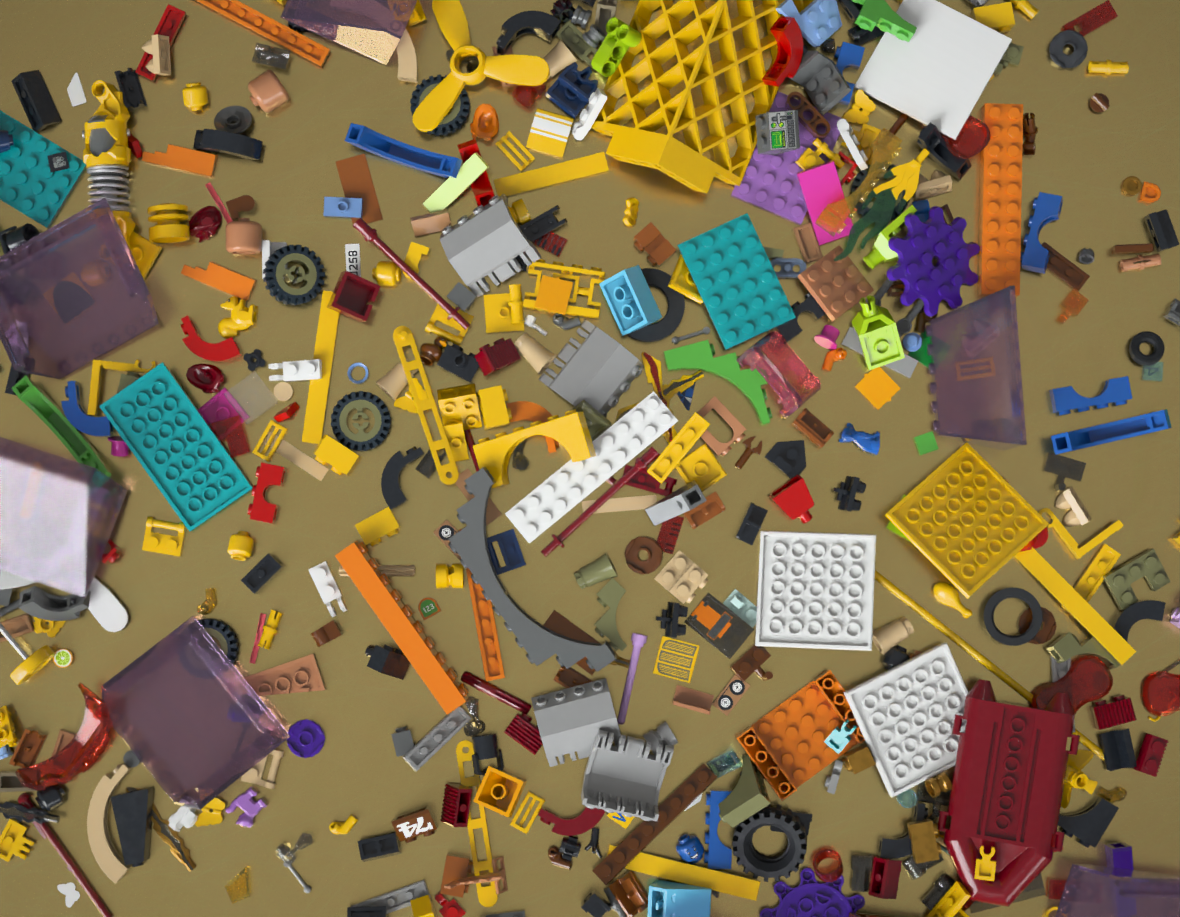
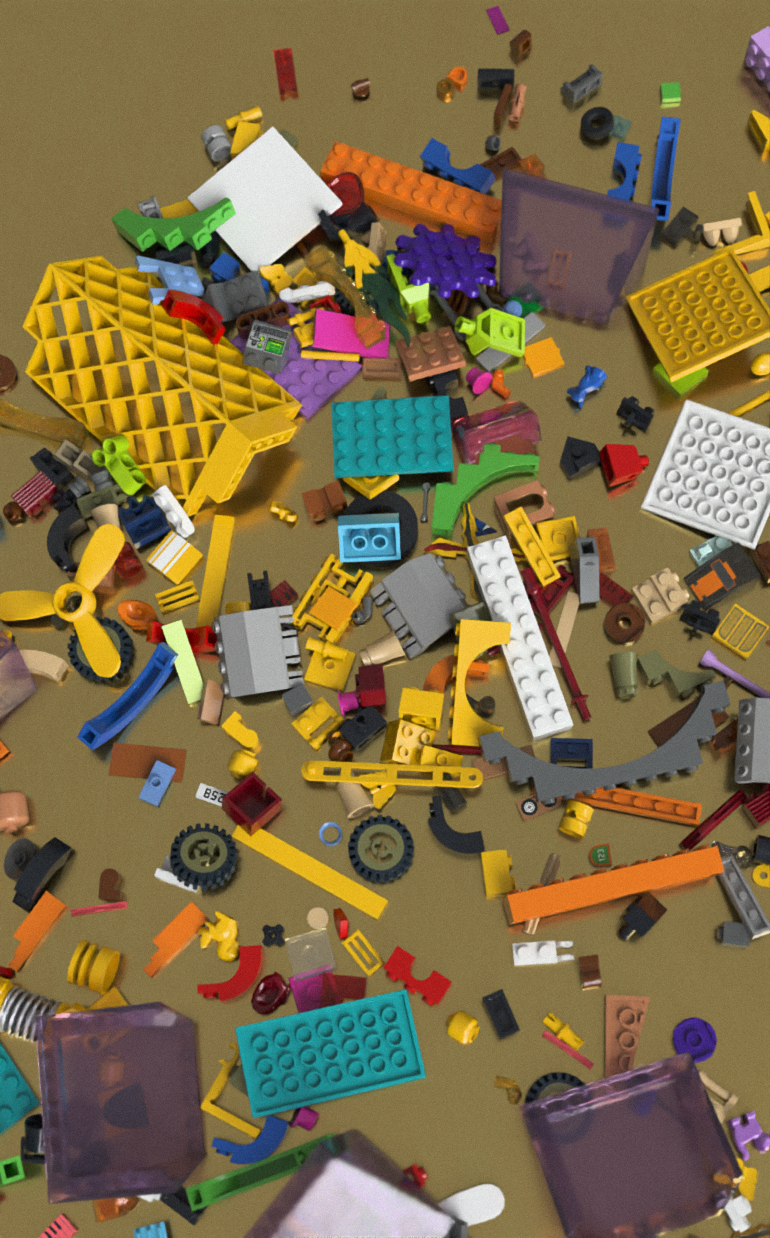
camera: 60 degrees left, 15 degrees down
yellow plate [142,516,186,557] -> none
dark red hat [189,206,222,242] -> none
nougat head [226,218,262,255] -> none
tan sticker [263,431,329,481] -> none
white hinge [269,359,322,382] -> none
yellow brick [313,434,359,475] -> none
dark red bar [353,218,471,330] -> none
white hand [524,314,548,336] -> none
black panel [734,502,768,545] -> none
reddish brown bar [735,436,762,469] -> none
sand blue plate [770,258,806,278] -> none
dark orange hinge [791,408,834,449] -> none
bright green tile [914,431,939,455] -> none
reddish brown piece [1023,113,1038,155] -> none
black tile [1049,29,1088,68] -> none
yellow pin [1088,59,1129,75] -> none
none -> yellow bar [301,350,360,361]
none -> dark pink piece [337,689,360,716]

